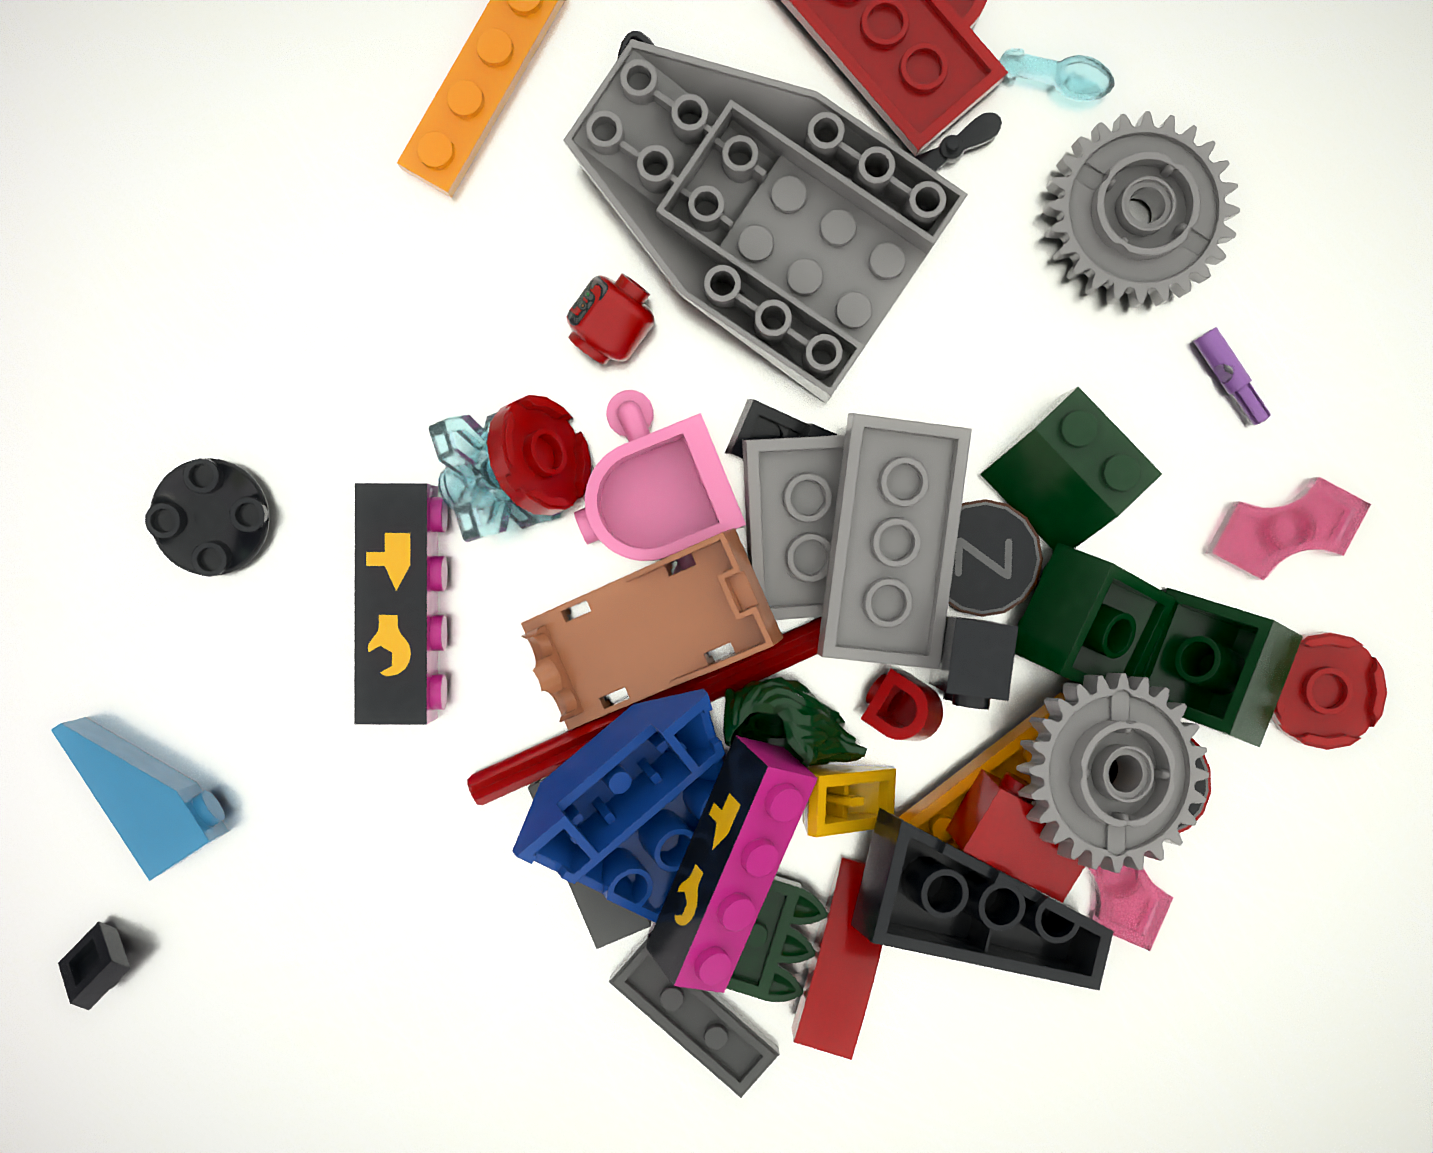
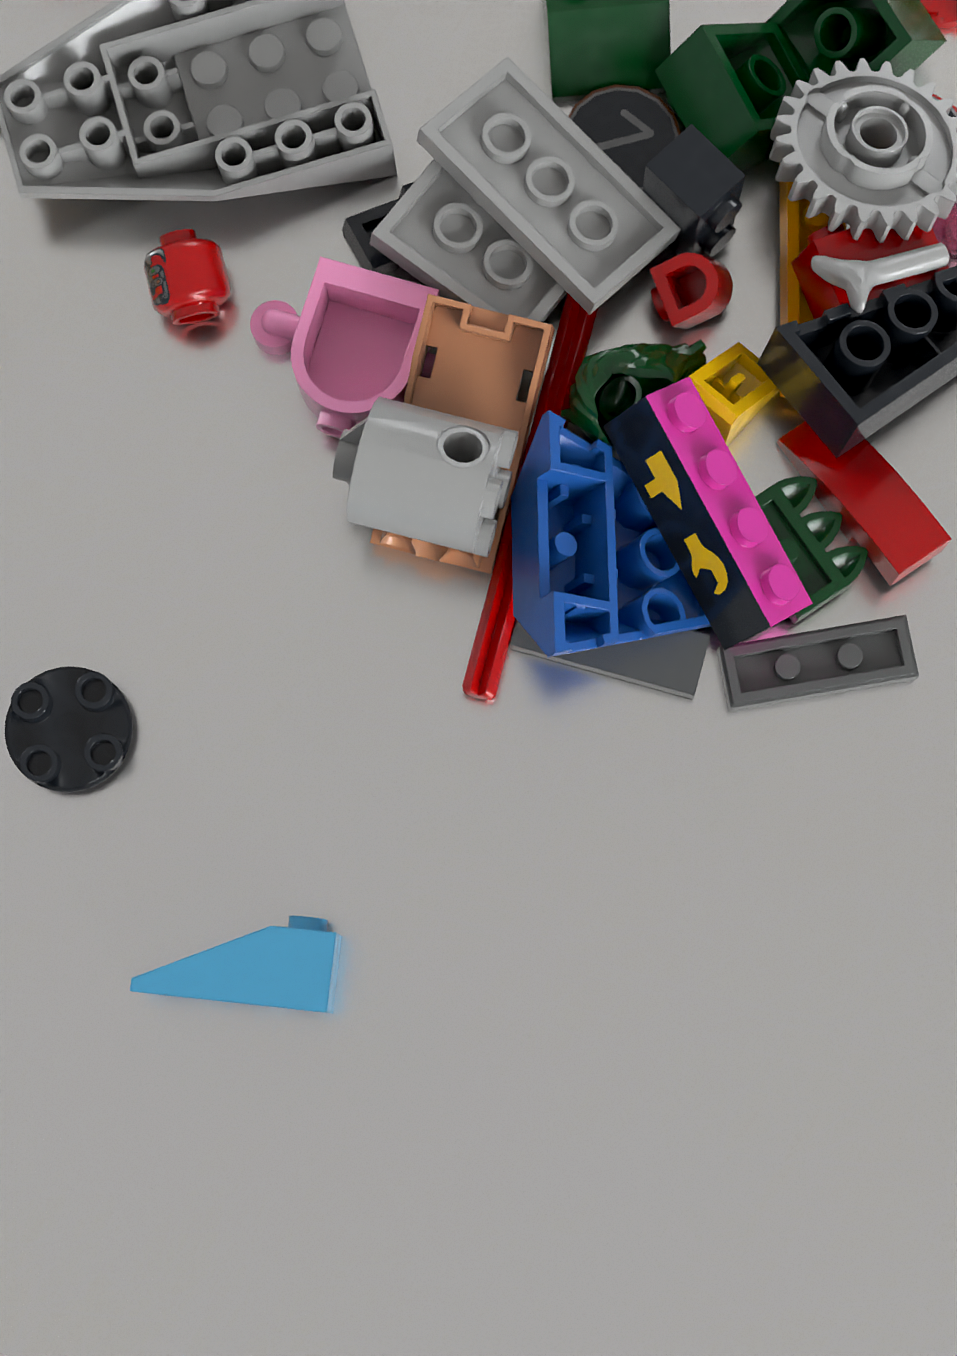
camera: 45 degrees left, 10 degrees down
black plate [58,921,130,1010] -> none
black brick [354,483,448,725] -> none
clear light blue plant [429,412,561,543] -> none
red tile [487,395,591,515] -> none
none -> light grey cylinder [332,397,519,558]
none -> light grey piece [811,243,949,313]

